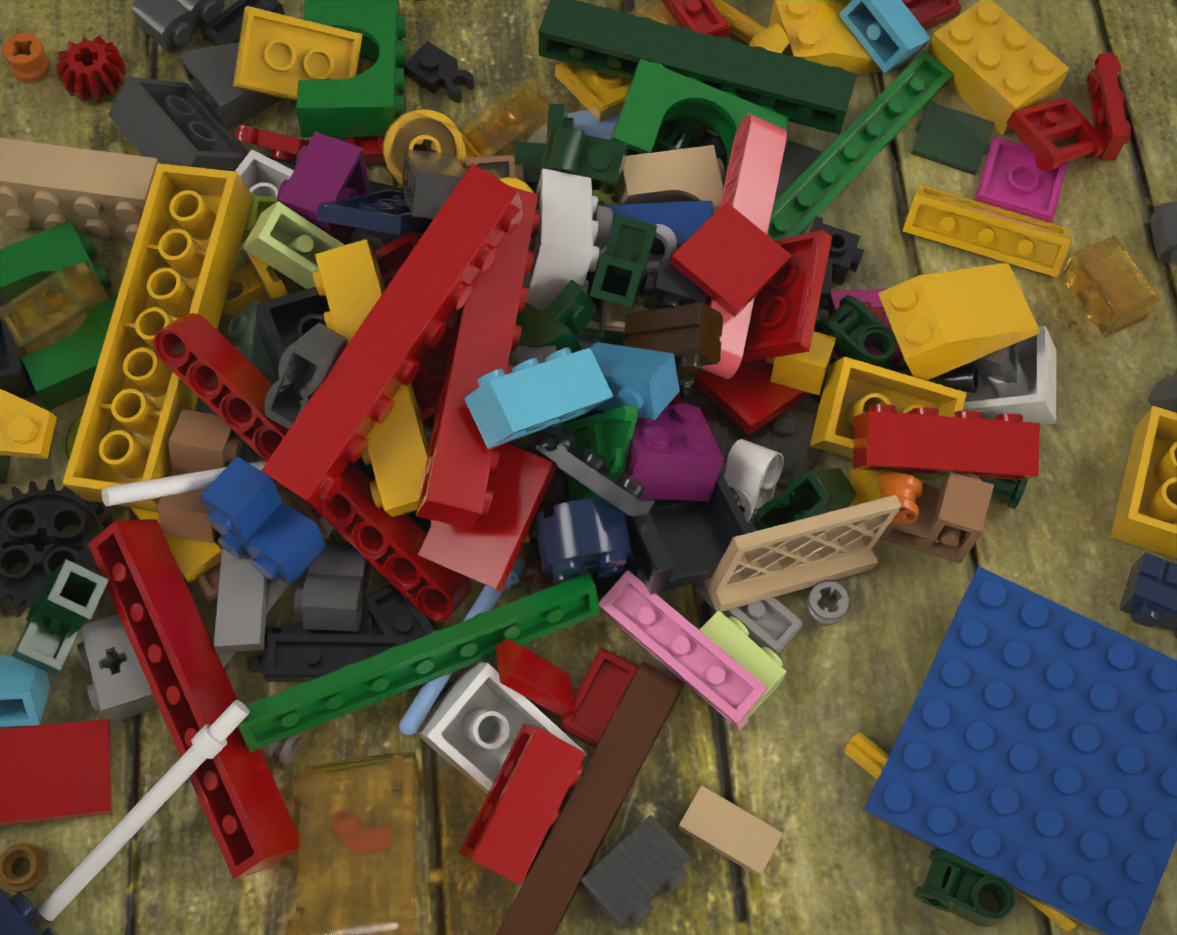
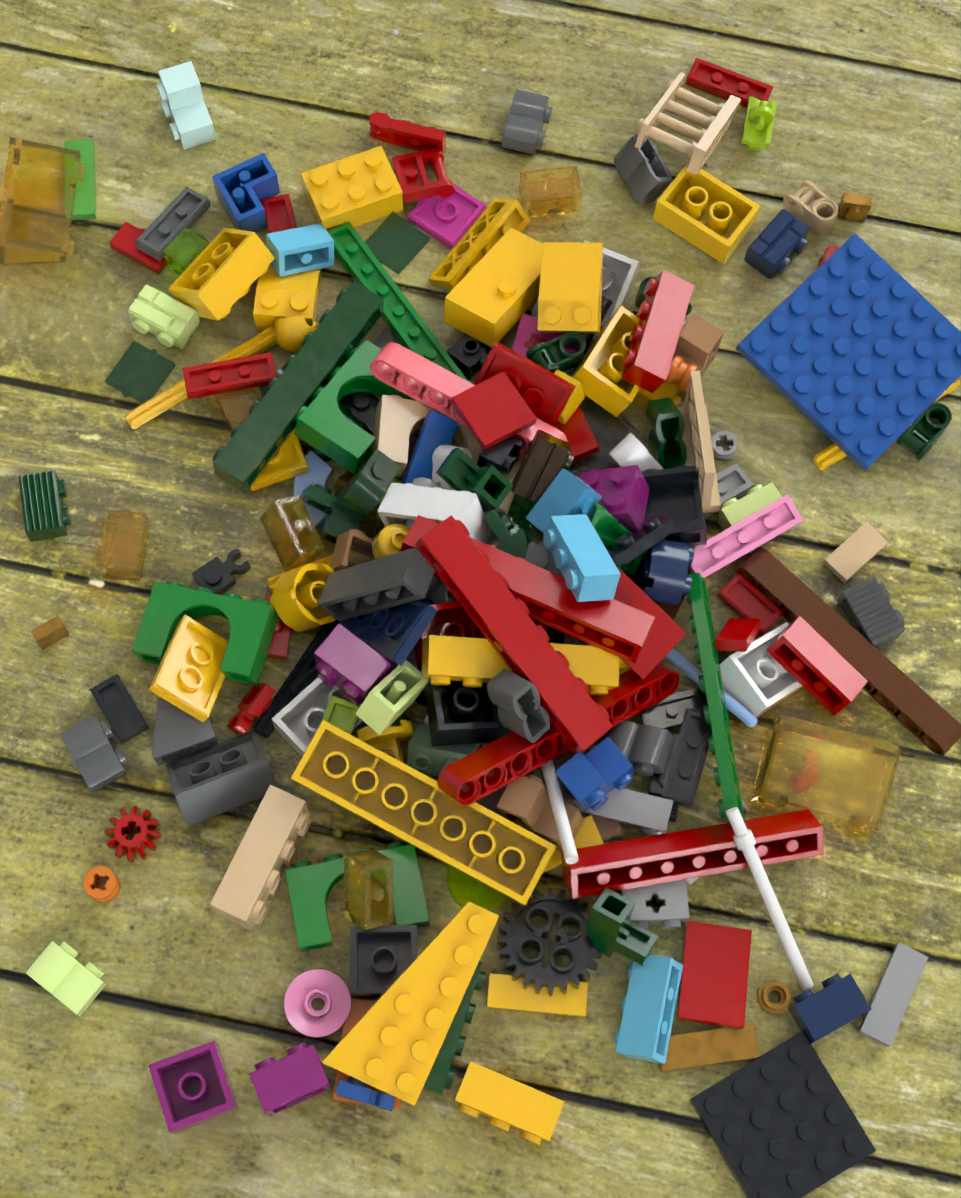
camera: 75 degrees left, 5 degrees up
none -> yellow brick [444,228,543,347]

